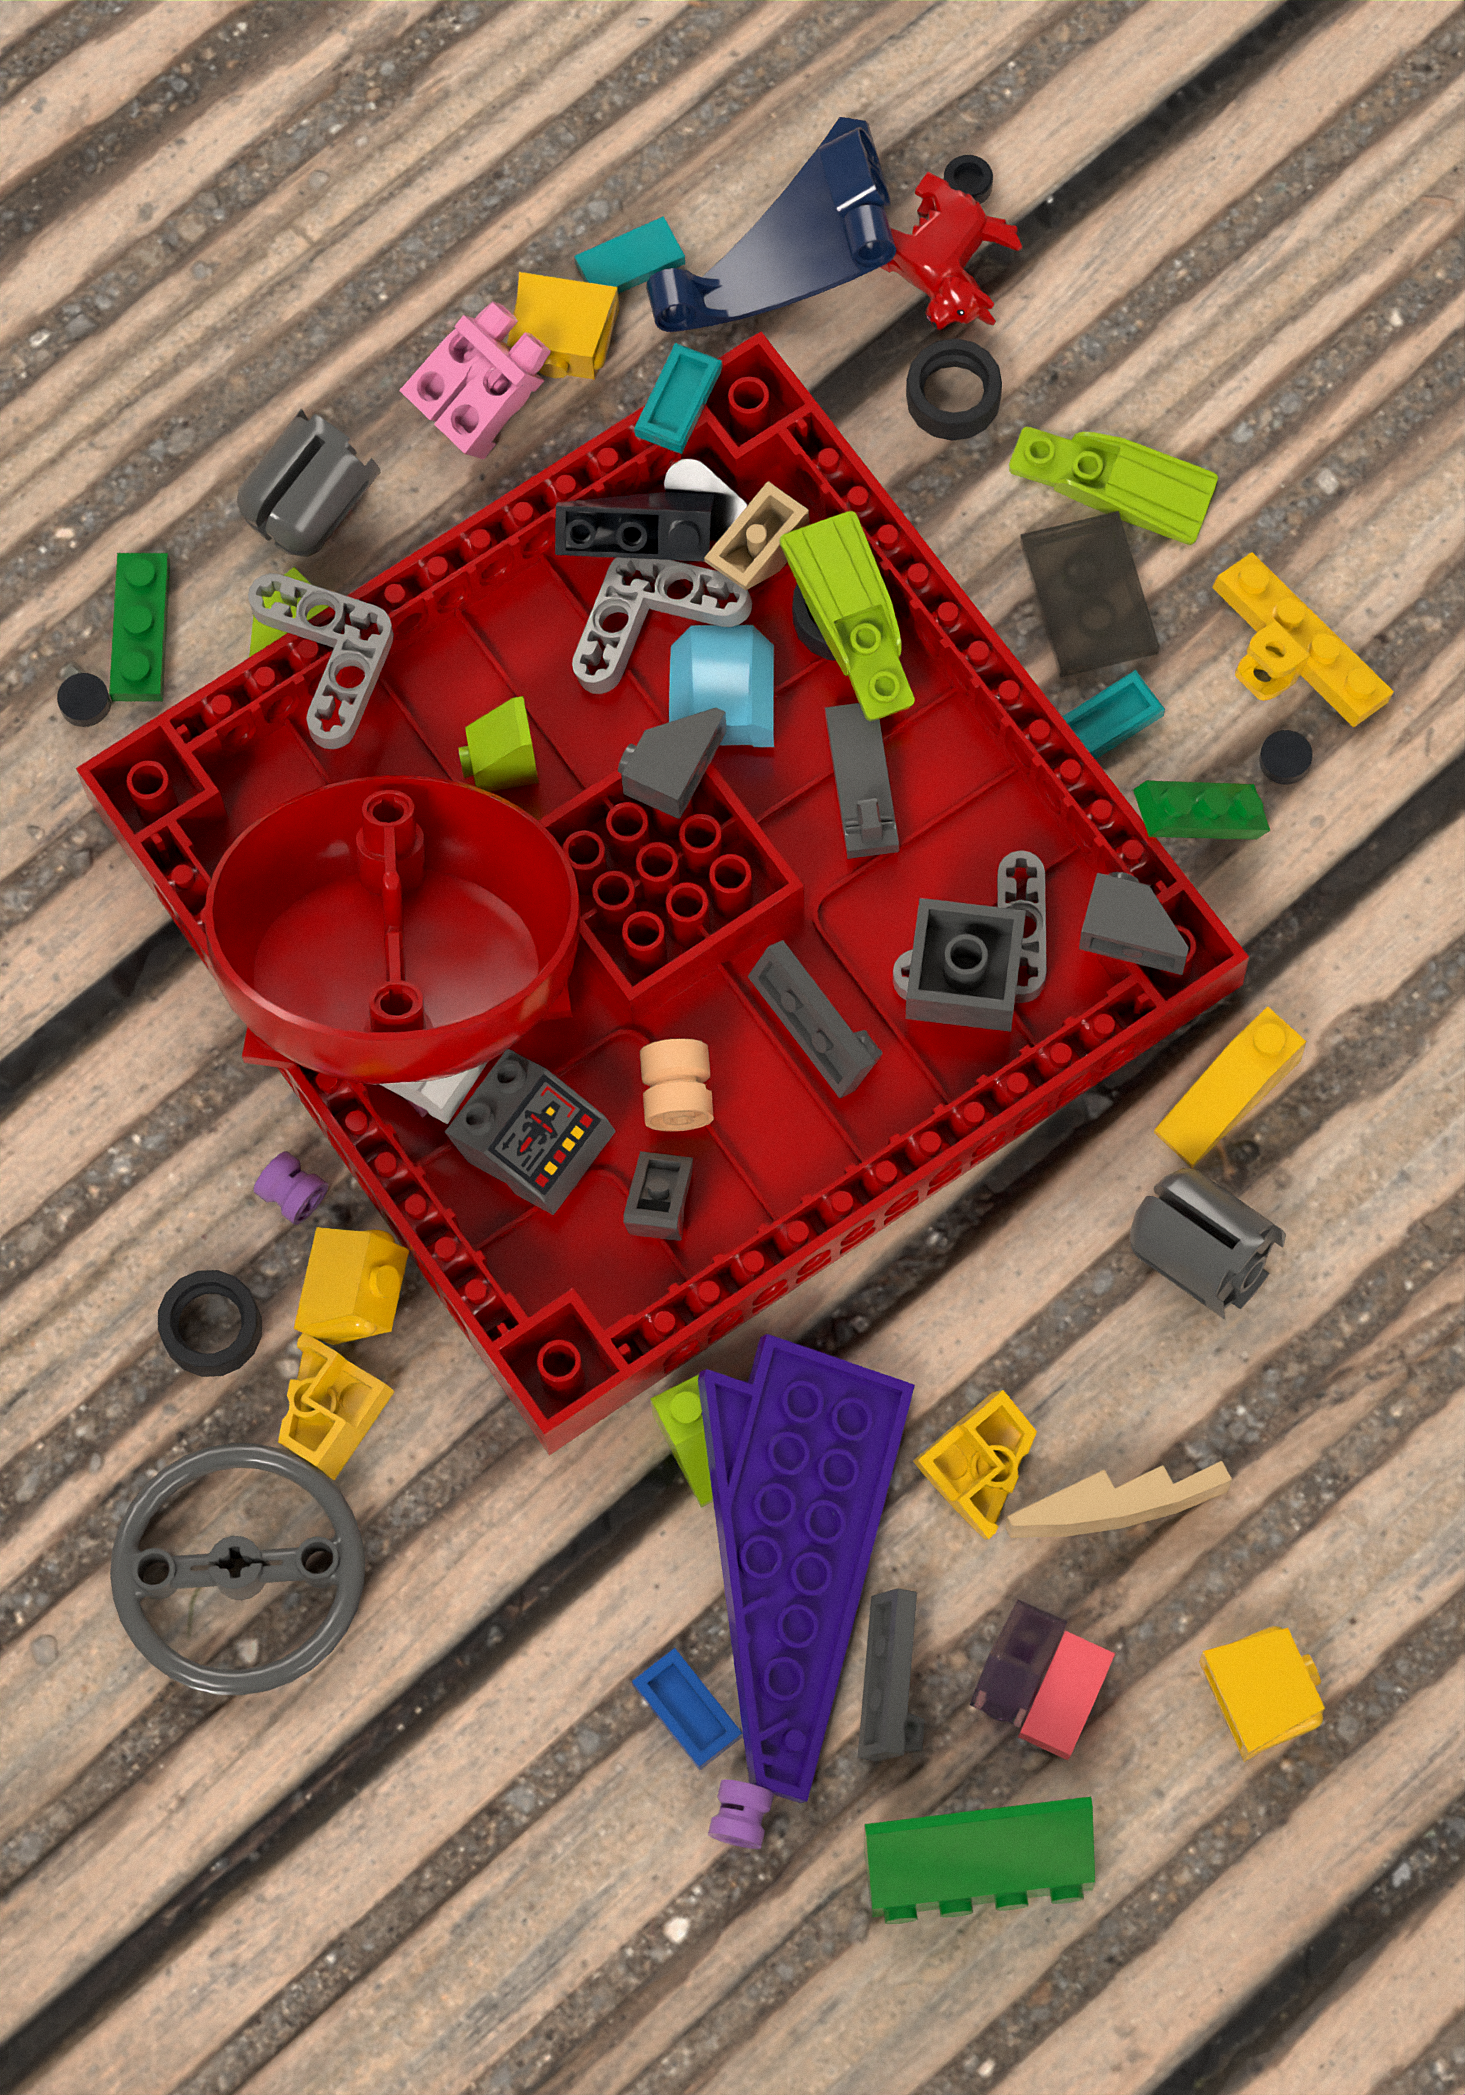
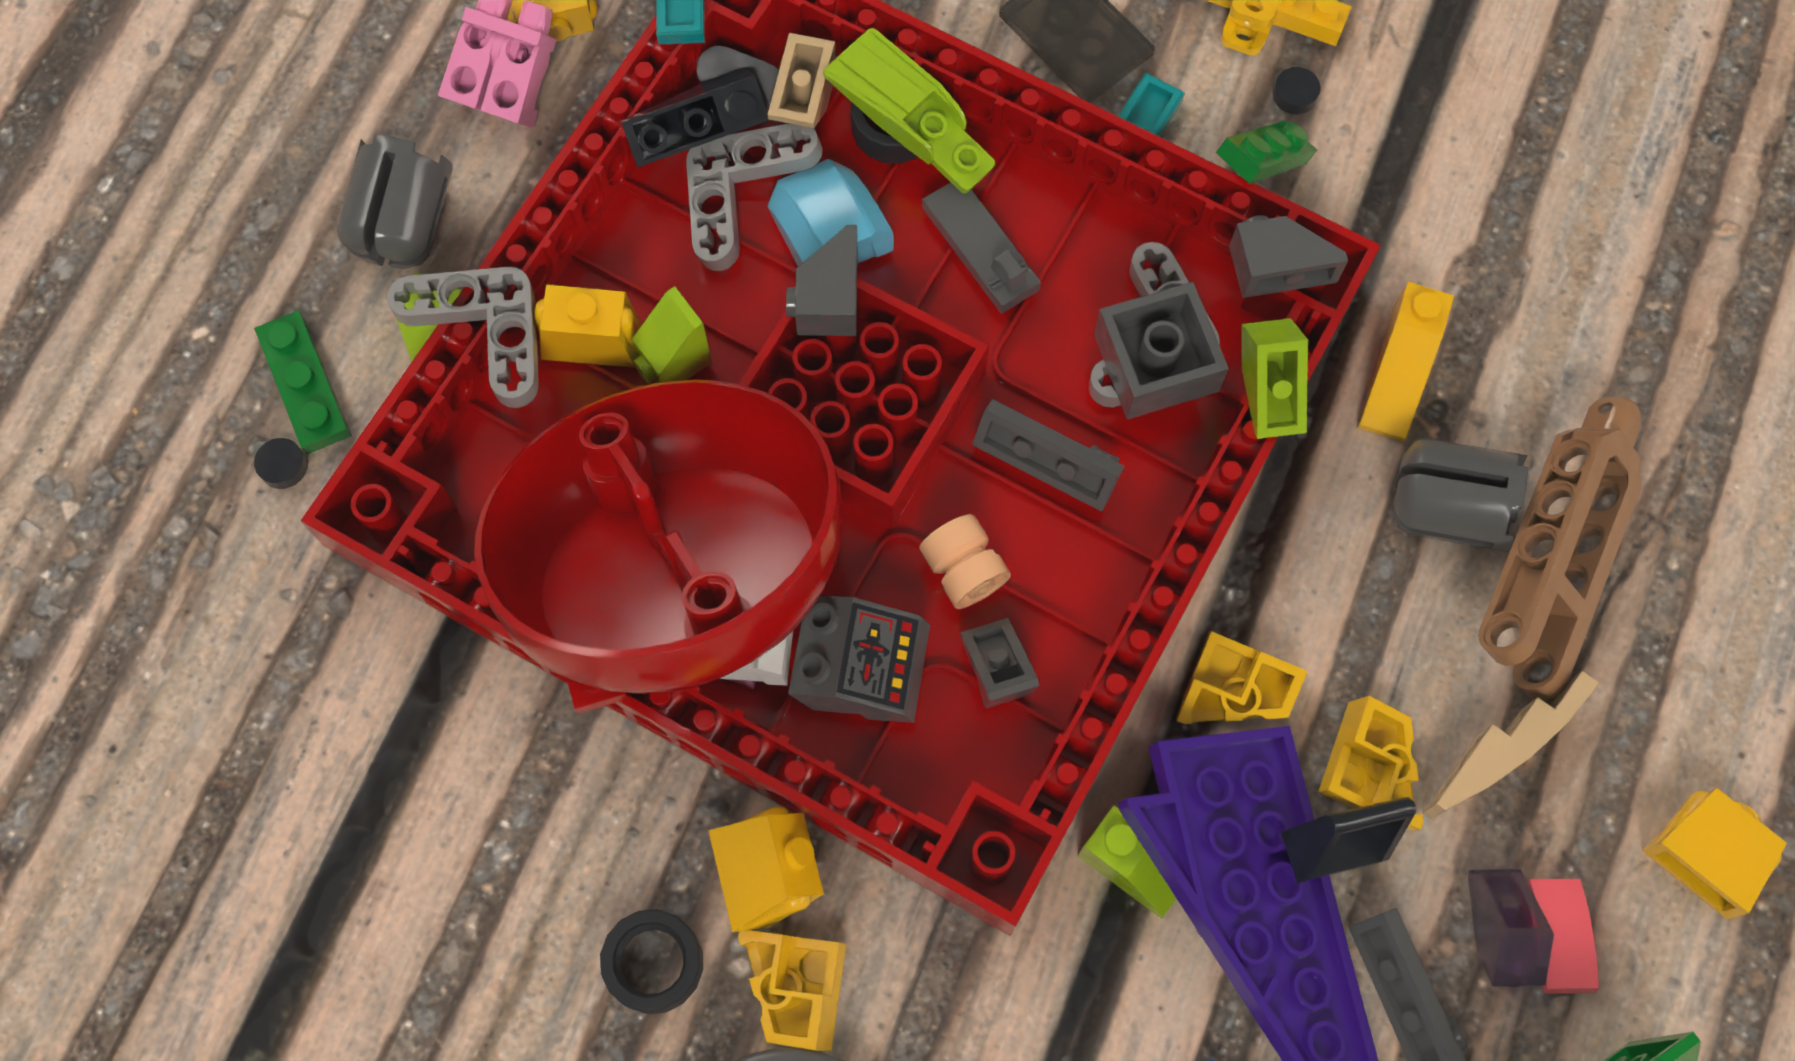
camera: 30 degrees left, 0 degrees up
medium lavender wheel [253,1151,328,1225] -> none
none -> yellow torso [534,285,642,368]
none -> yellow slope [1176,631,1308,724]
none -> lime slope [1242,318,1308,439]
none -> black tile [1281,797,1416,883]
none -> medium nougat piece [1478,397,1642,701]

